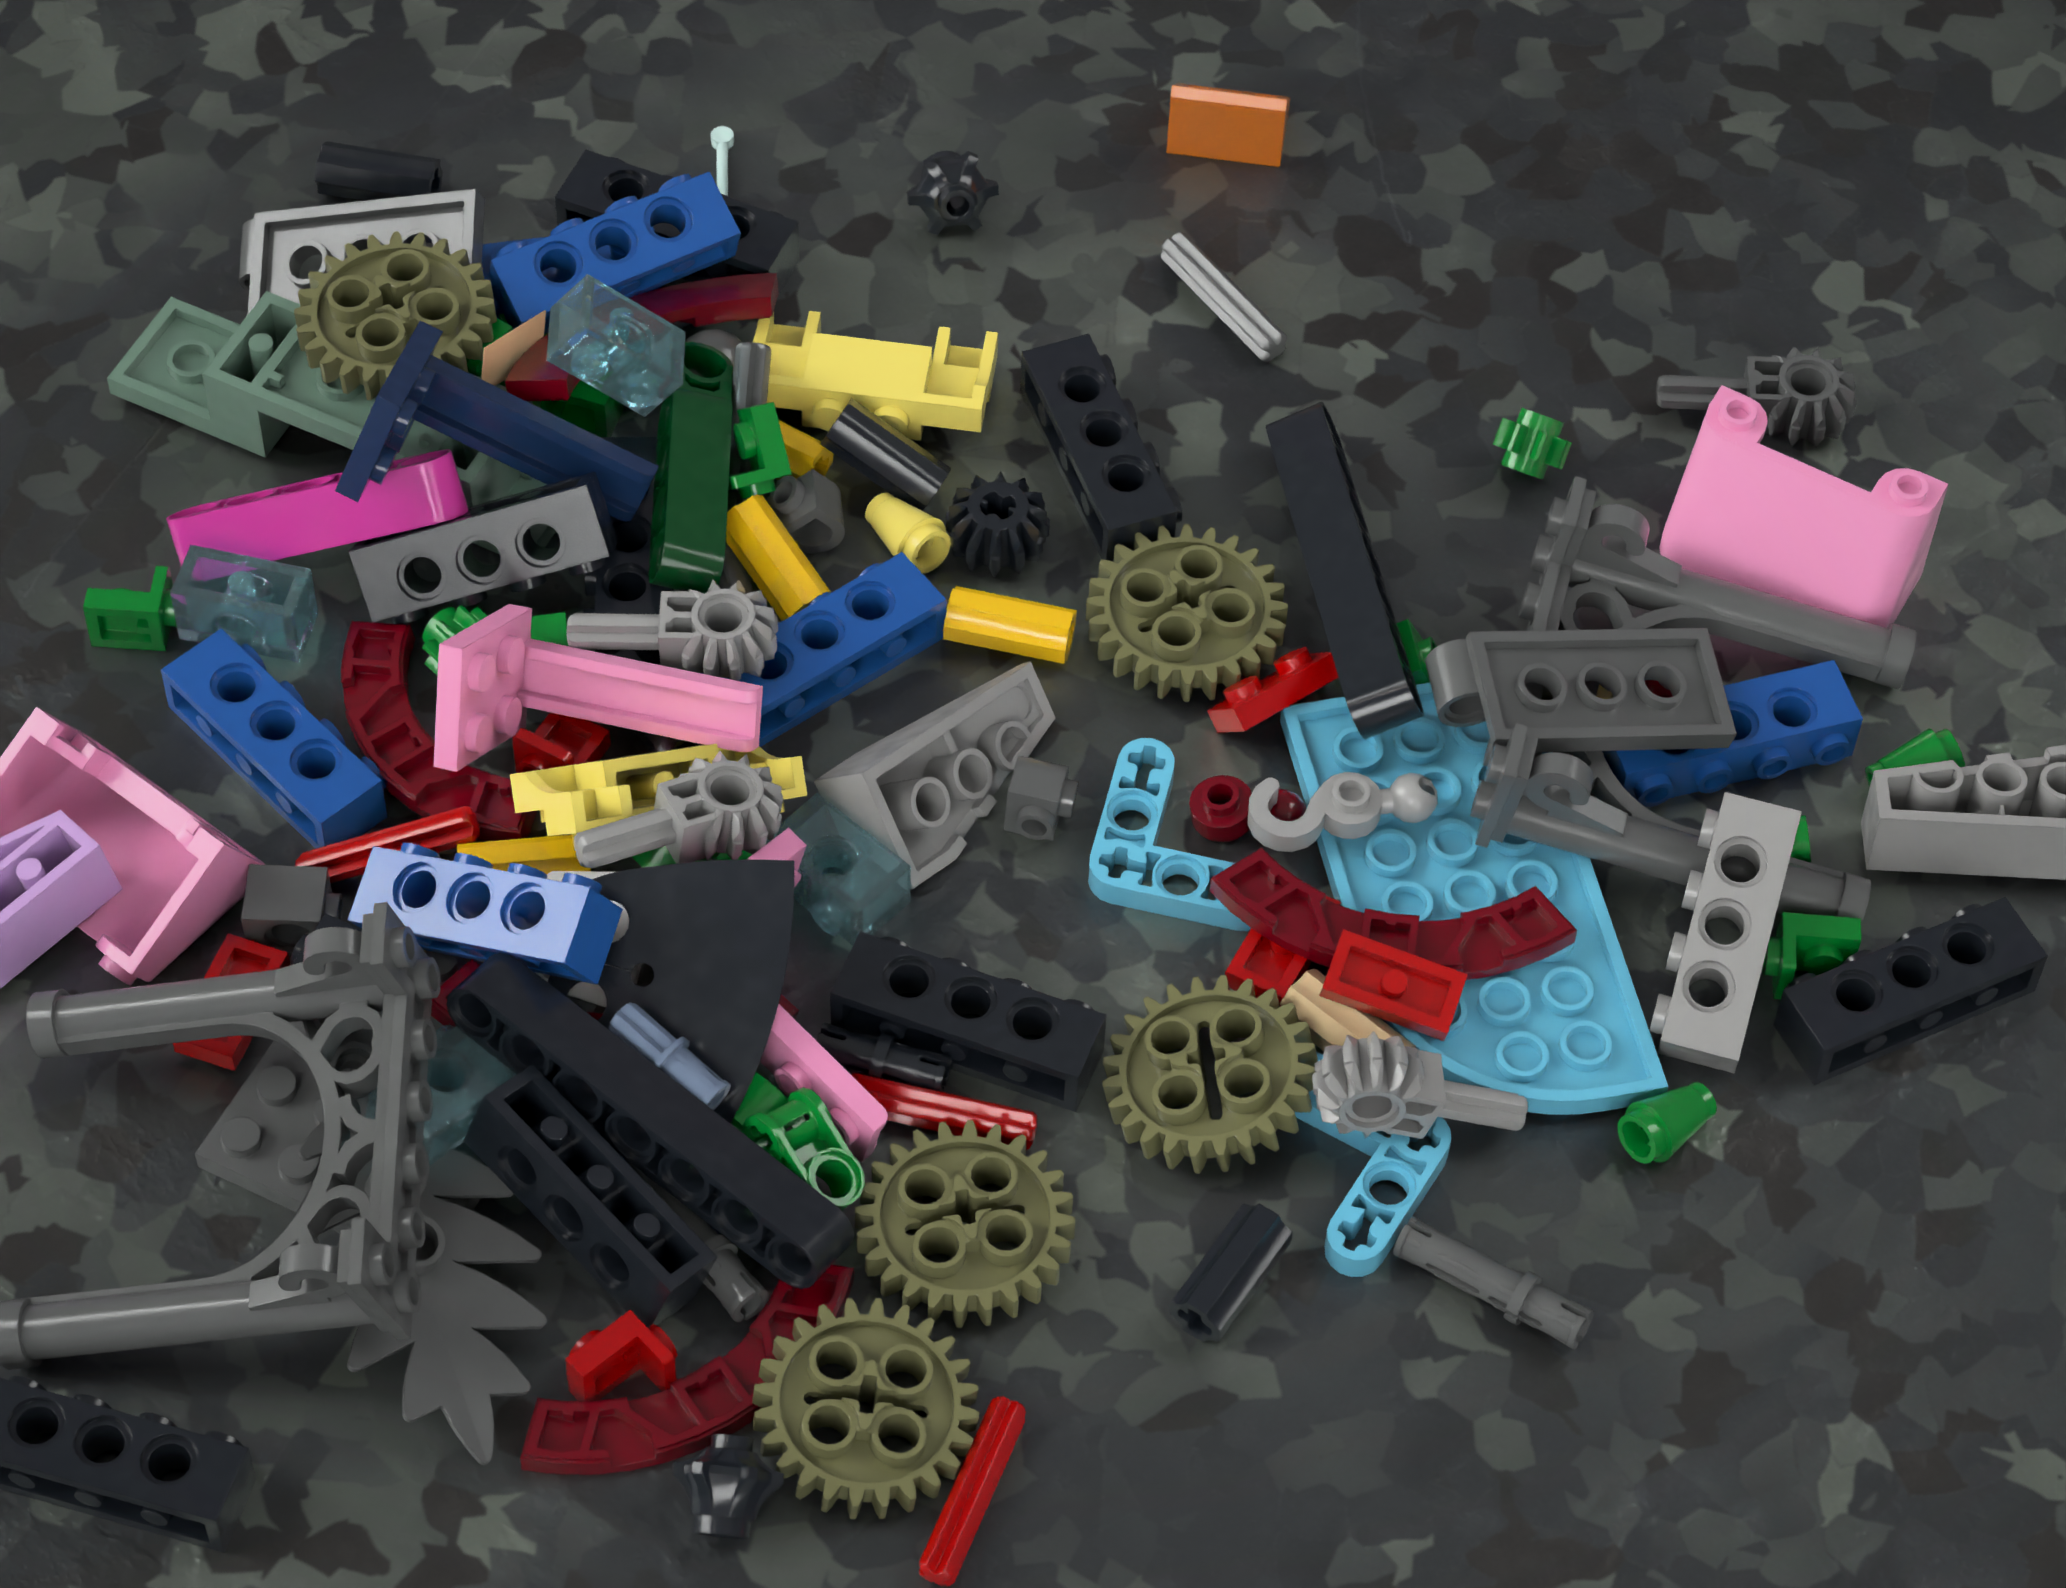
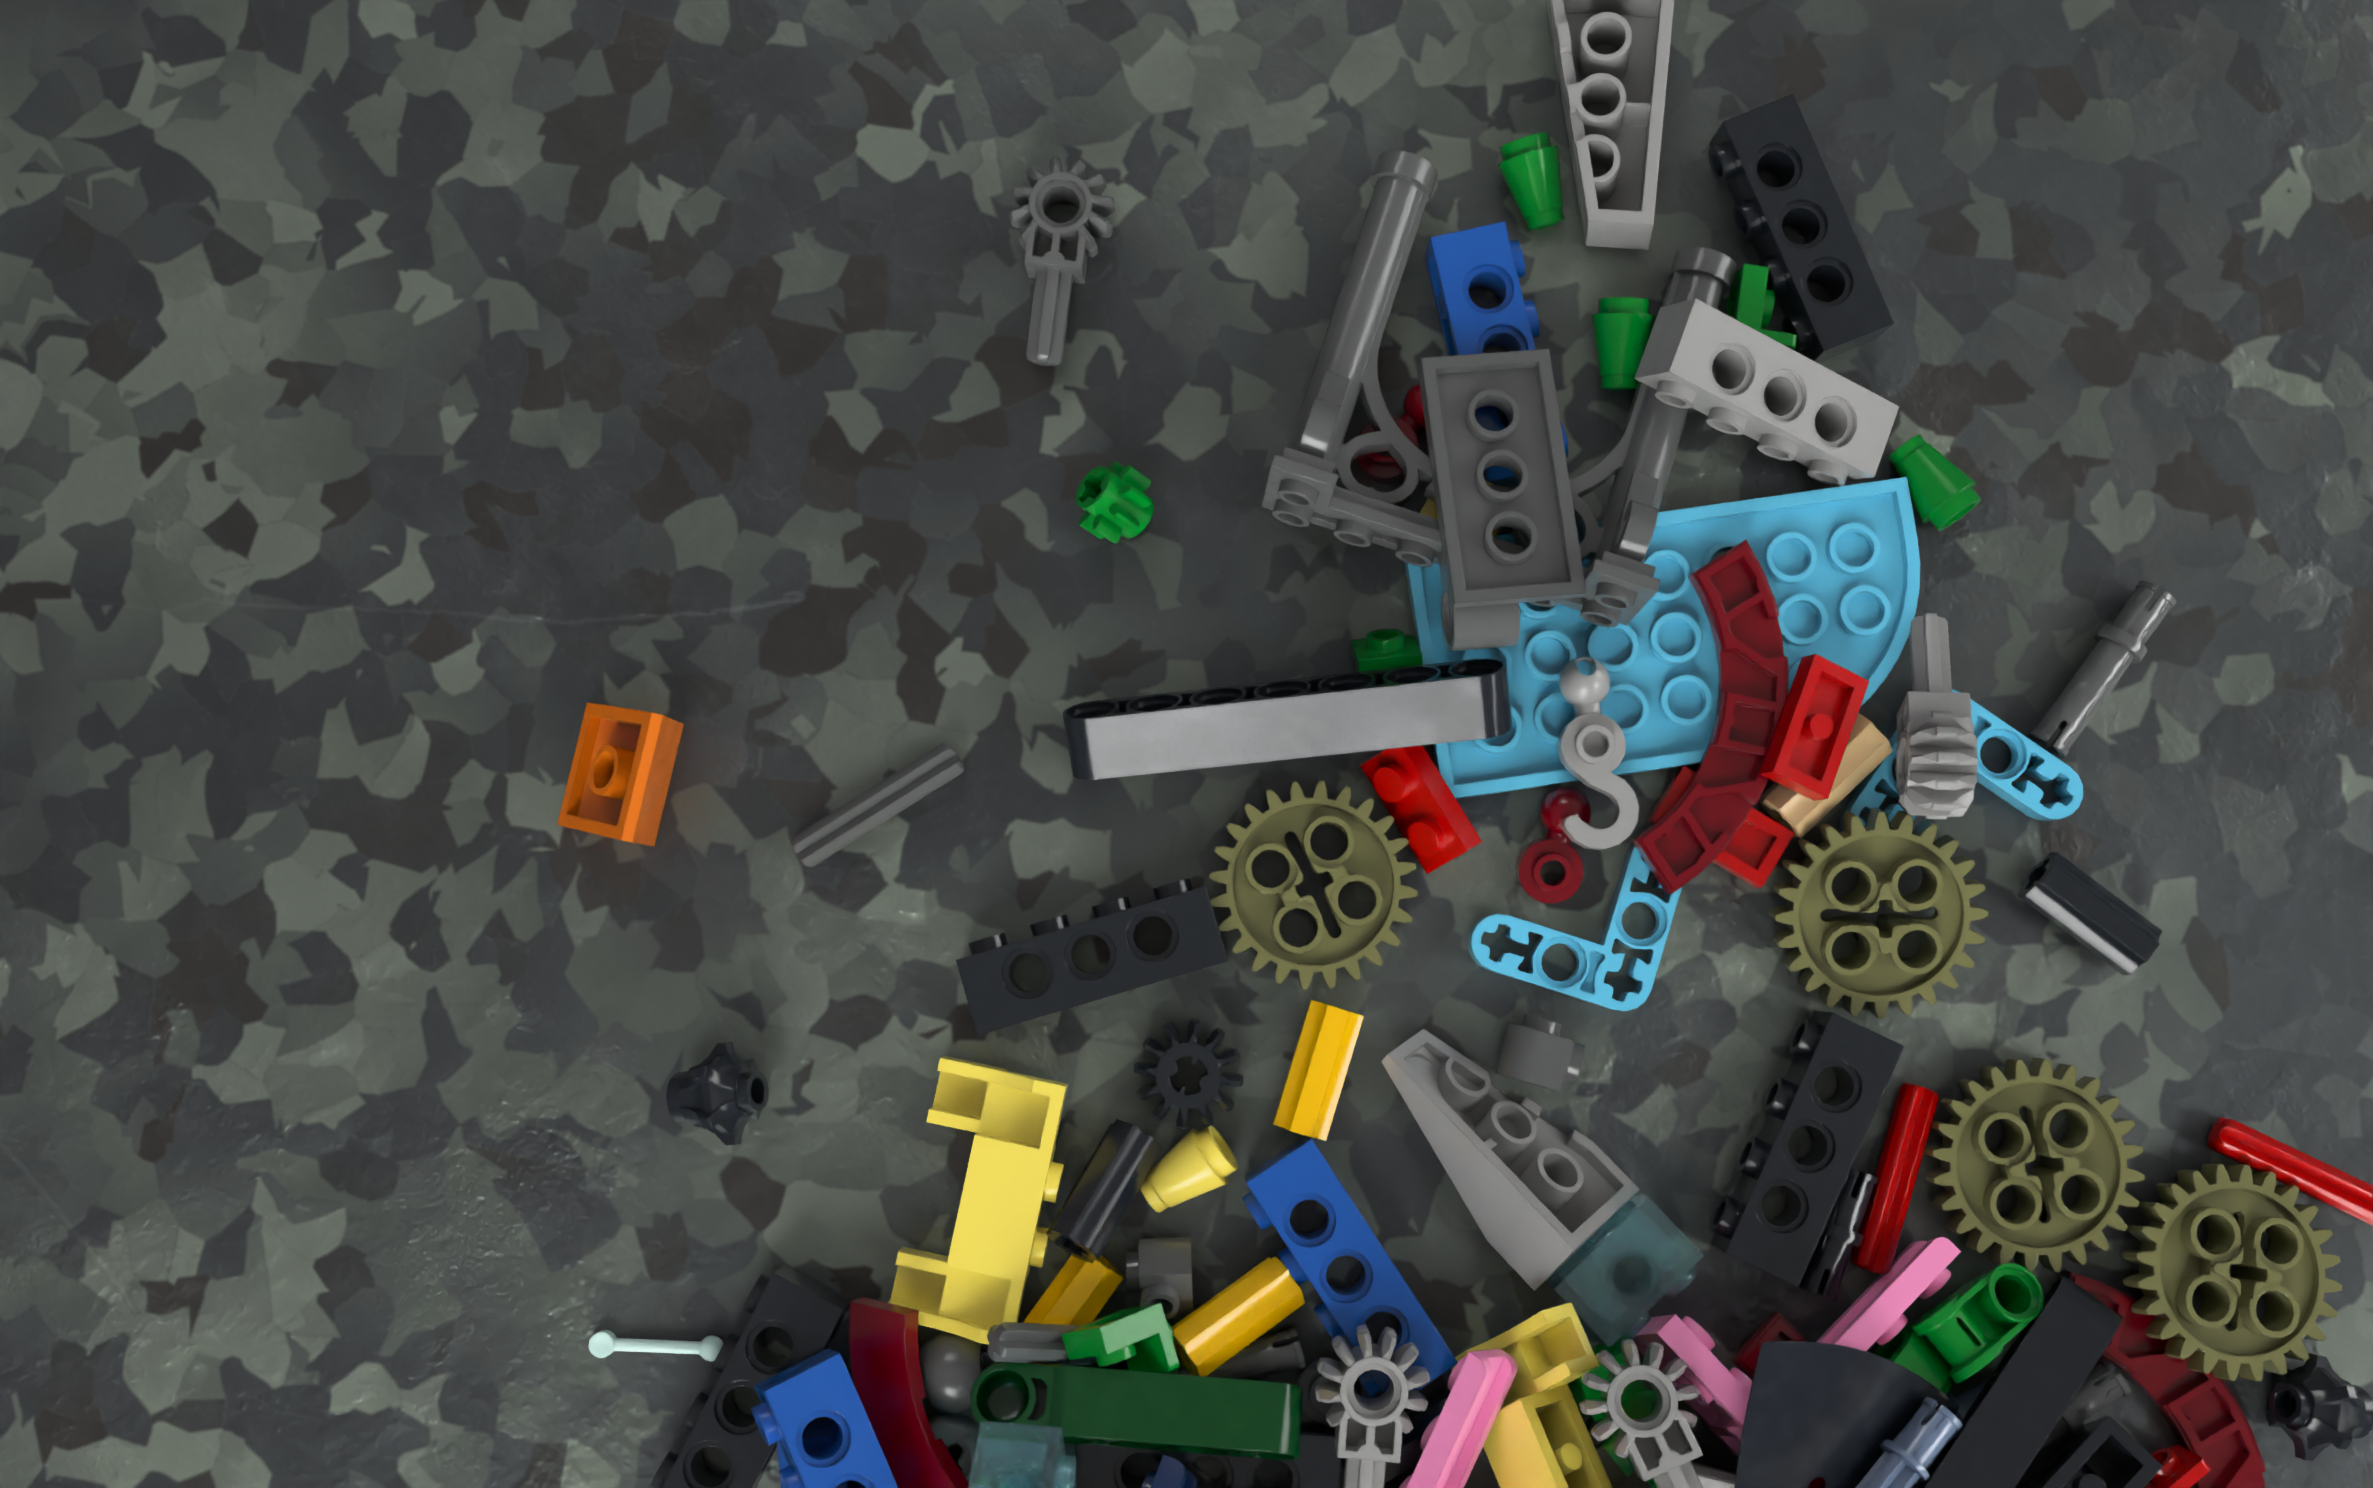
camera: 80 degrees left, 30 degrees up
bright pink windscreen [1659,385,1948,628] -> none

